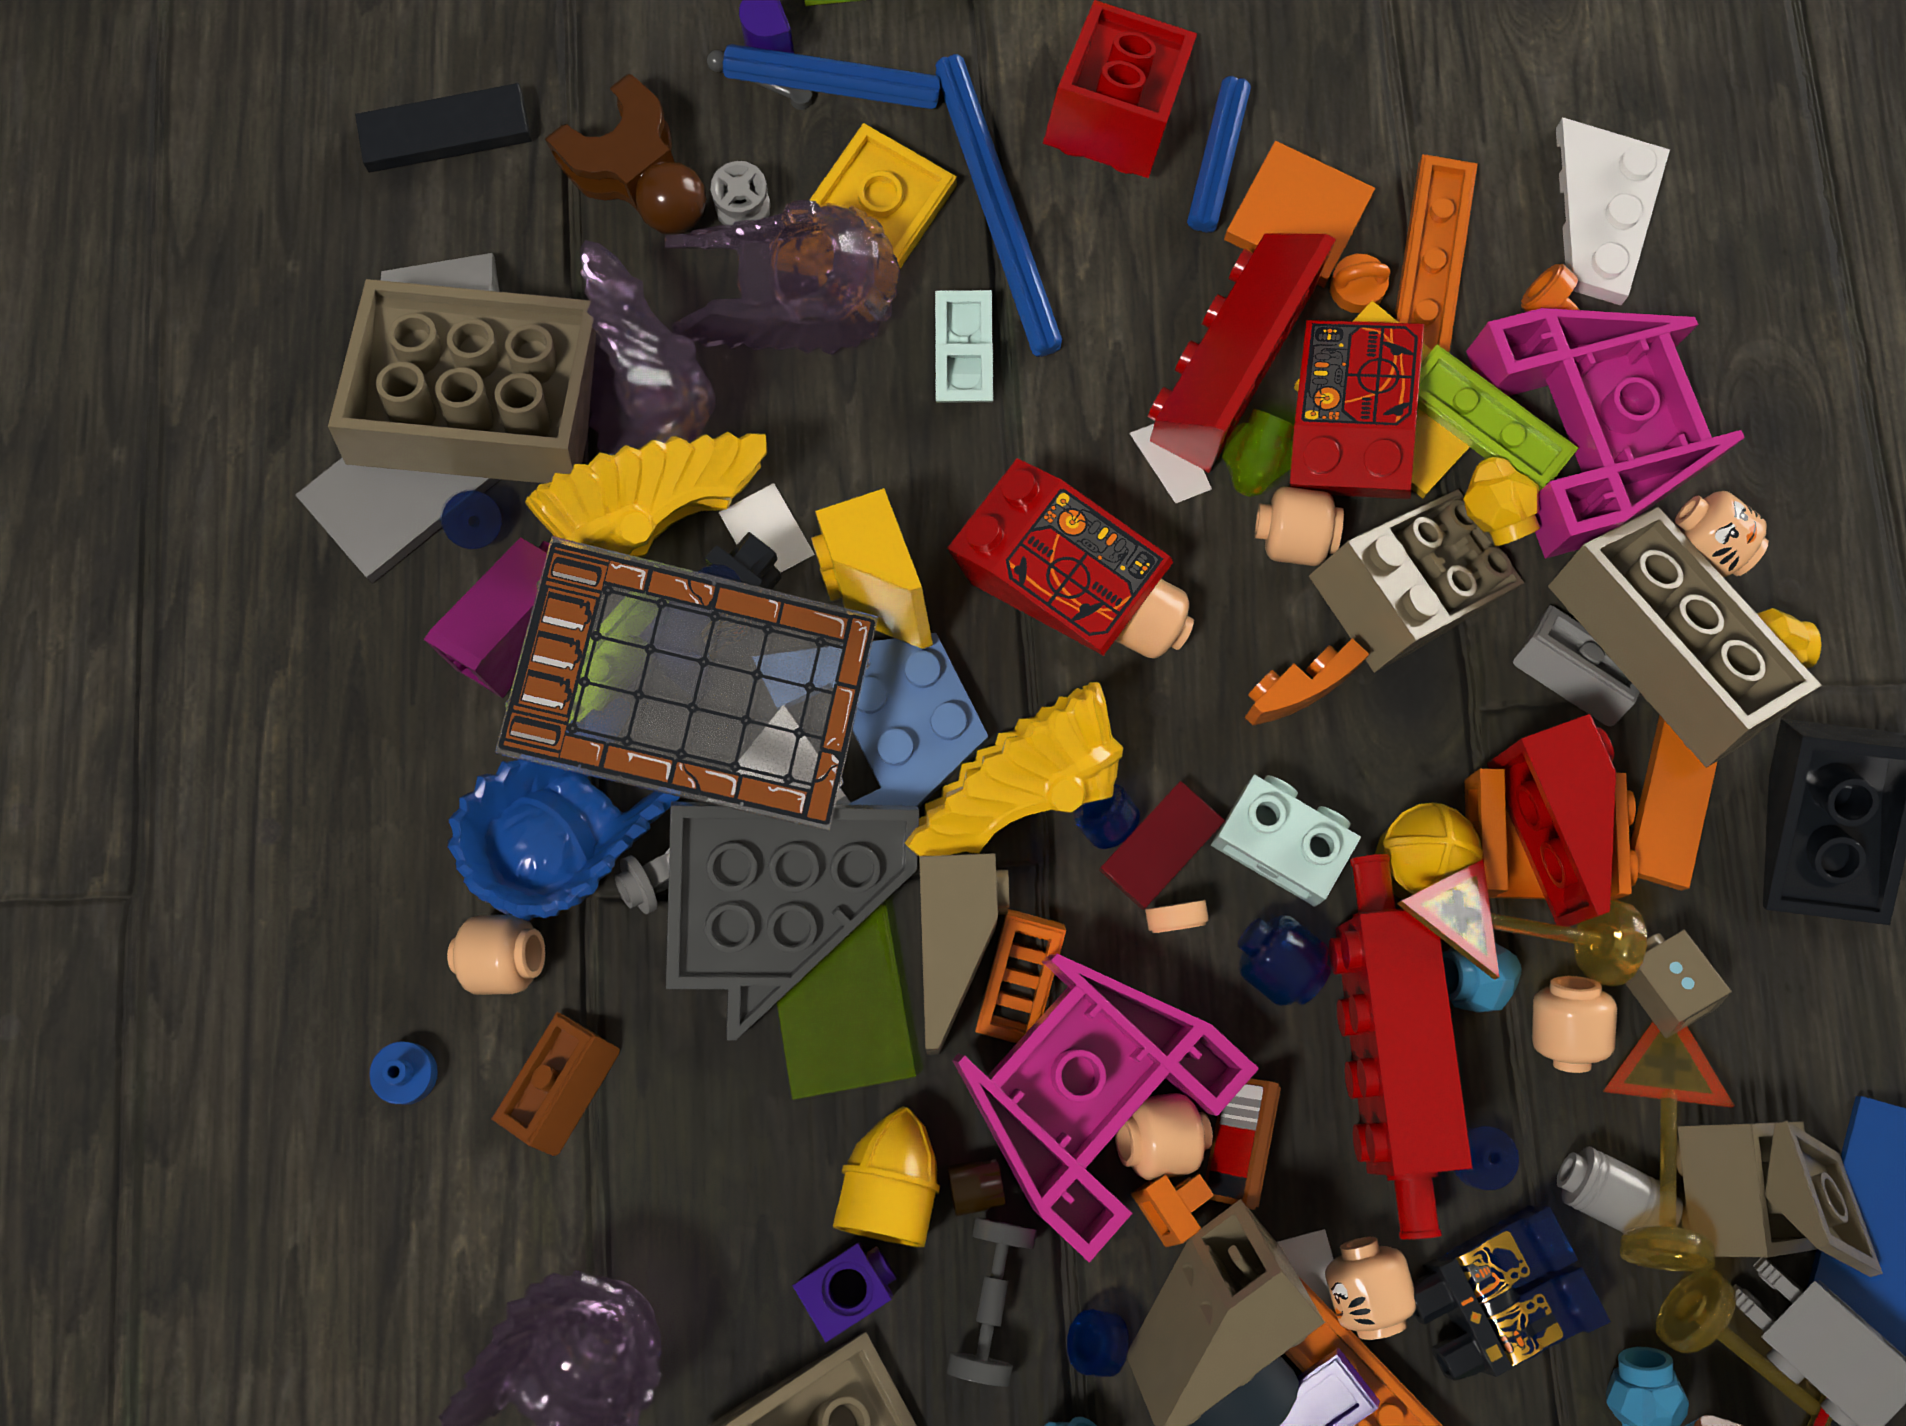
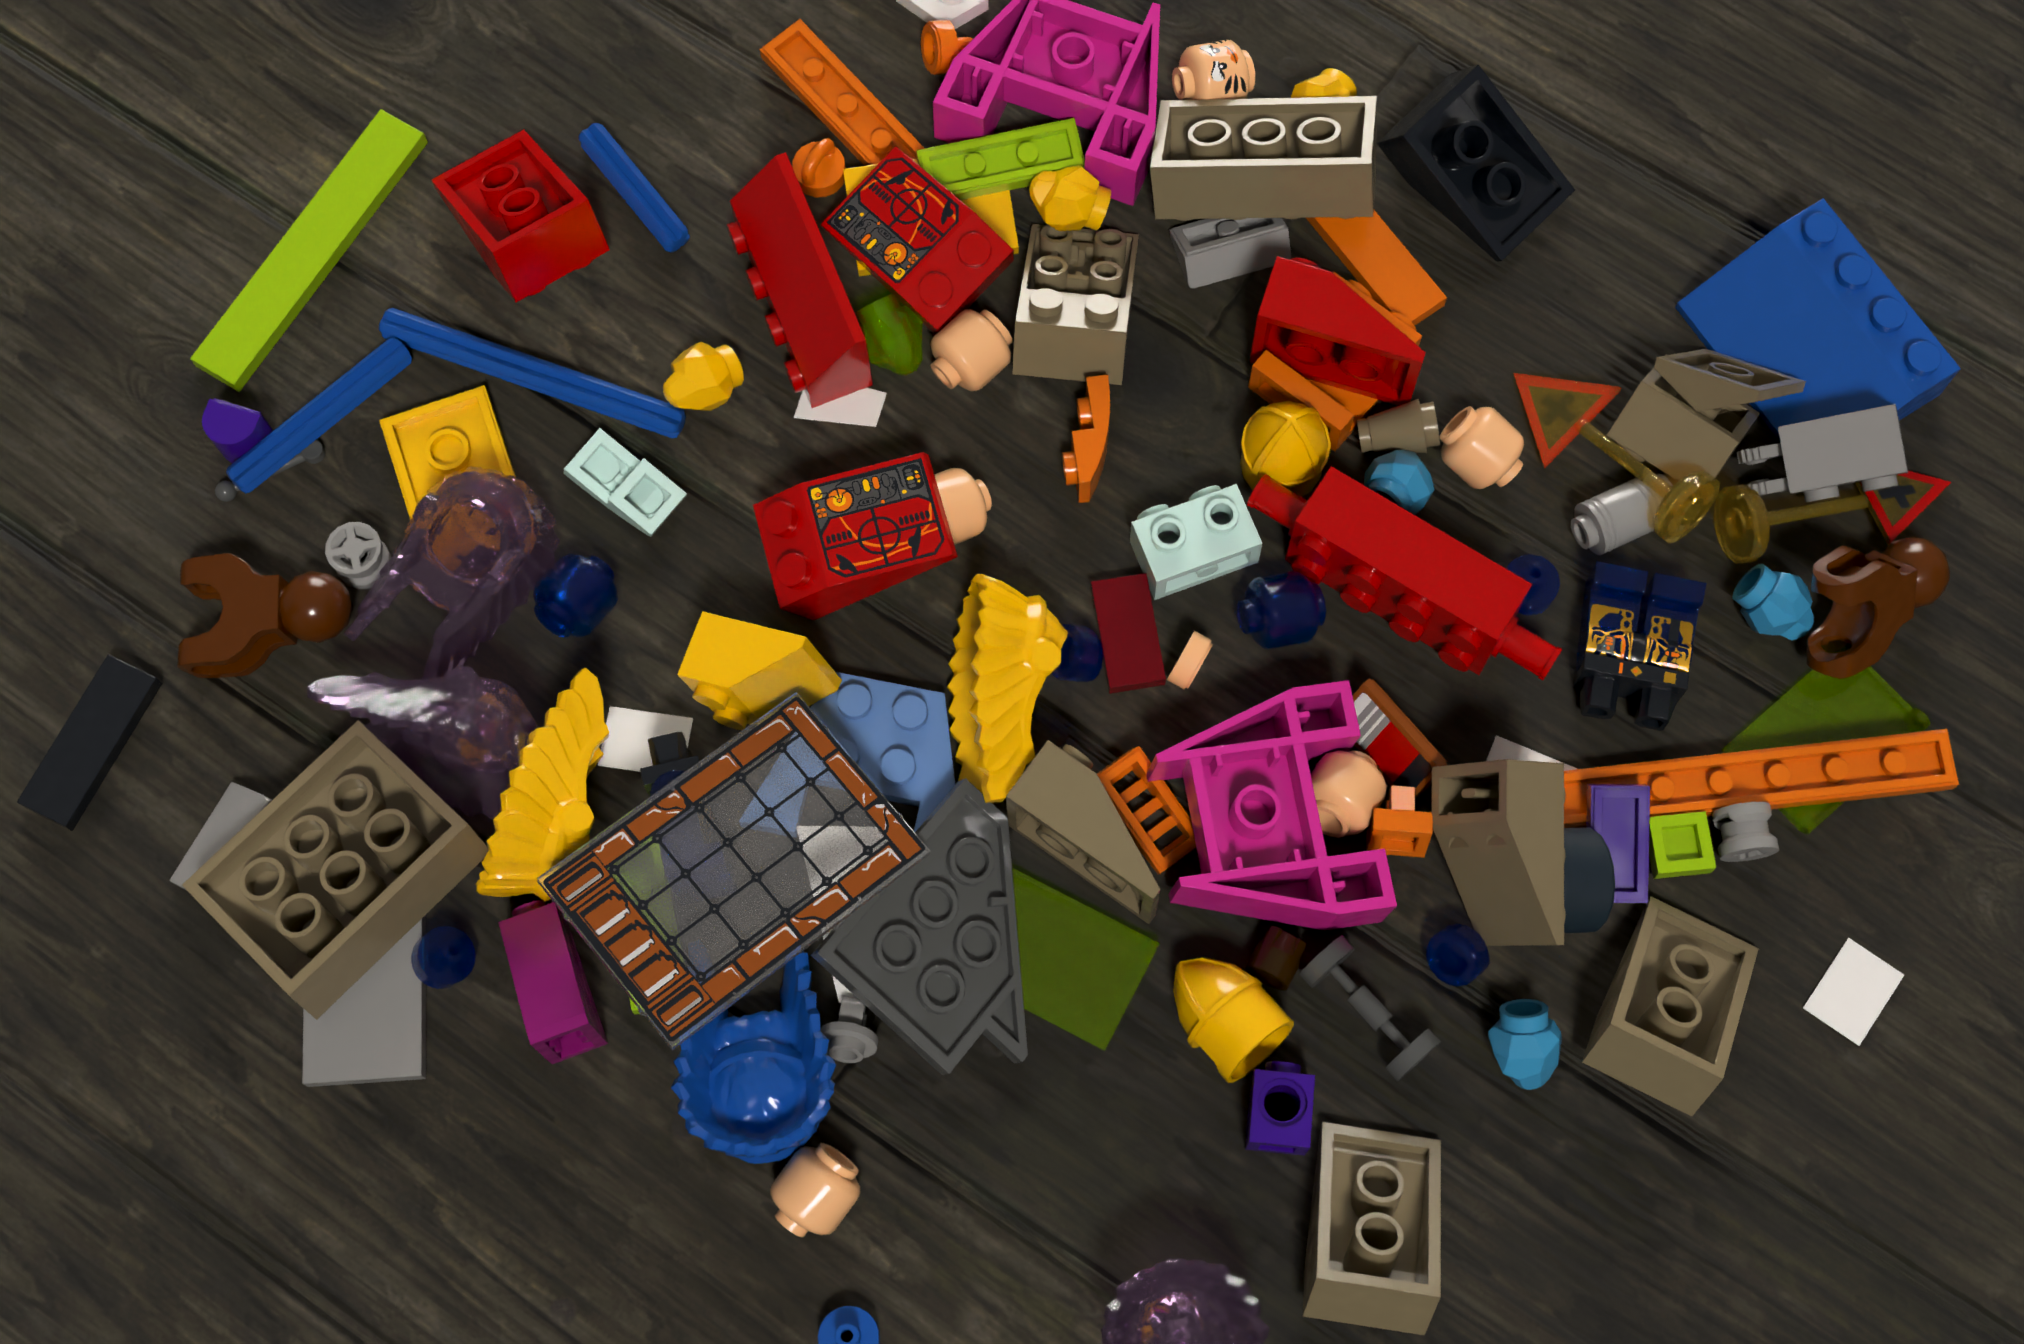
camera: 50 degrees left, 5 degrees down
dark orange slope [492,1011,620,1156] -> none
orange tile [1224,141,1375,288] -> none
light nougat head [1325,1237,1417,1340] -> none
clear yellow piece [1397,859,1647,986] -> none
dark tan brick [1621,929,1732,1039] -> none
none -> clear blue head [533,554,618,638]
none -> yellow rock [663,342,744,411]
none -> dark tan cone [1357,398,1440,453]

